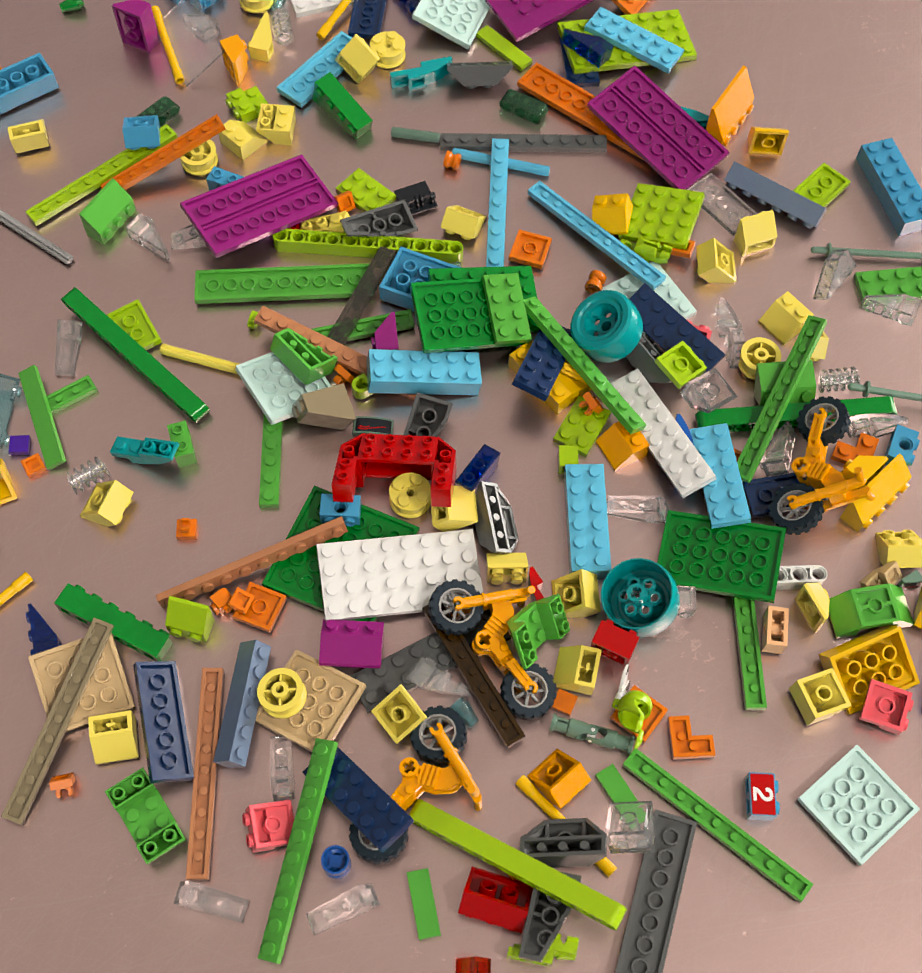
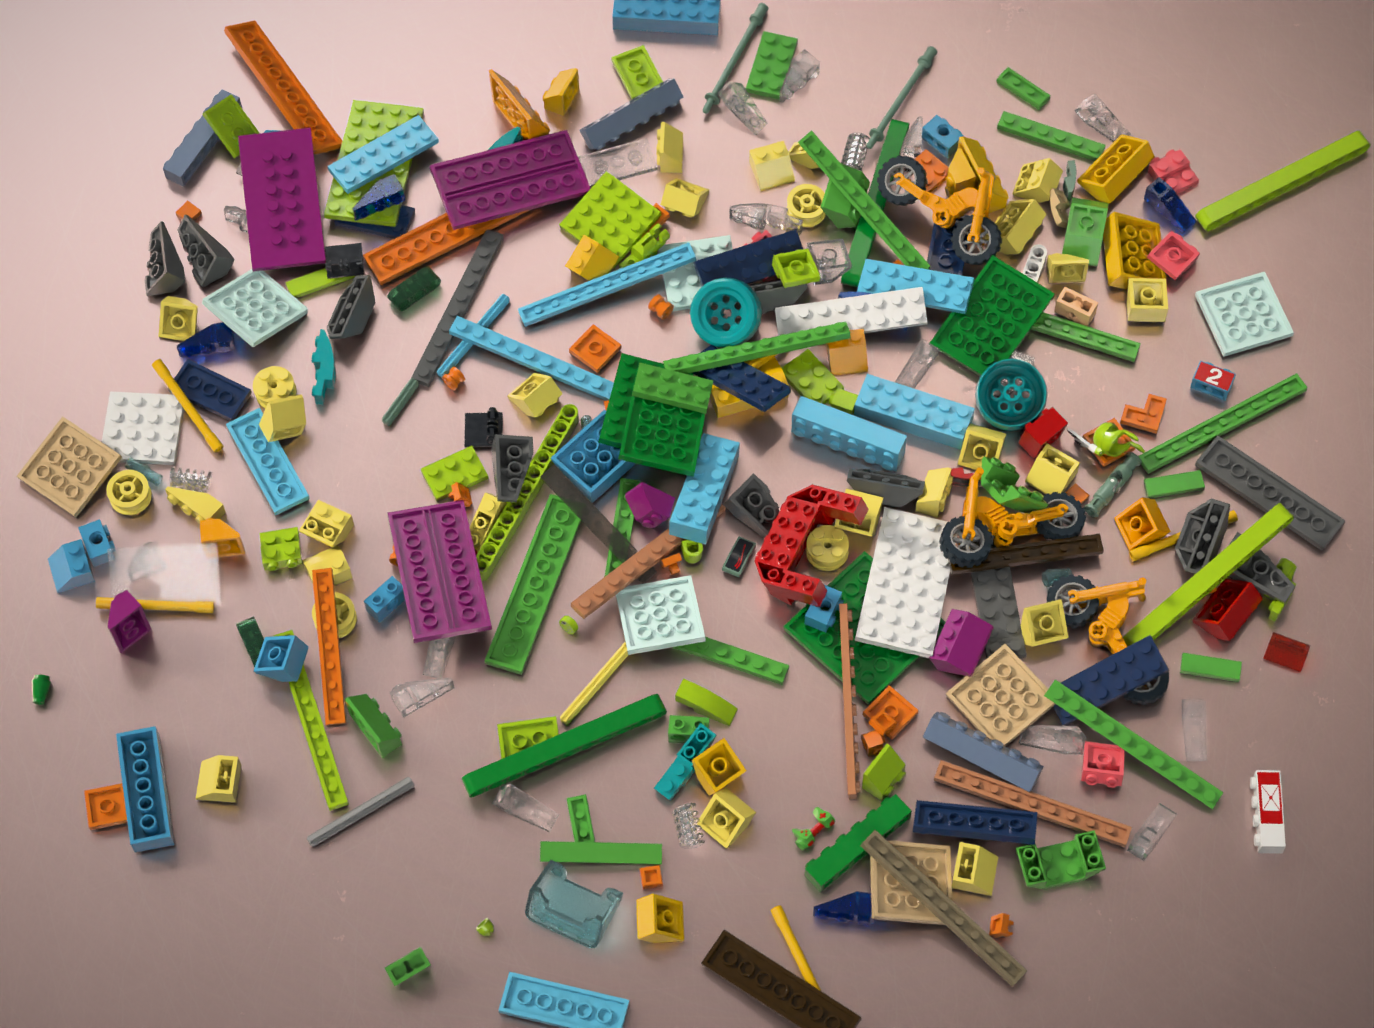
camera: 65 degrees left, 0 degrees up
dark purple tile [8,435,31,456] -> none
orange tile [176,518,198,540] -> none
light yellow wheel [257,668,307,719] -> none
bright green wedge [270,328,338,386] -> none
dark tan slope [292,383,356,430] -> none
green wedge [312,72,373,139] -> none
blue wheel [321,845,351,880] -> none
clear slope [405,657,472,698] -> none
clear blue slope [455,444,501,492] -> none
orange tile [579,391,604,416] -> none
clear slope [605,801,655,854] -> none
clear slope [759,421,796,477] -> none
none -> black hinge [325,243,364,279]
none -> lime slope [675,678,738,726]
none -> yellow slope [692,738,747,796]
none -> medium azure brick [791,396,907,472]
none -> bright green piece [792,807,835,850]
none -> light yellow slope [985,199,1047,255]

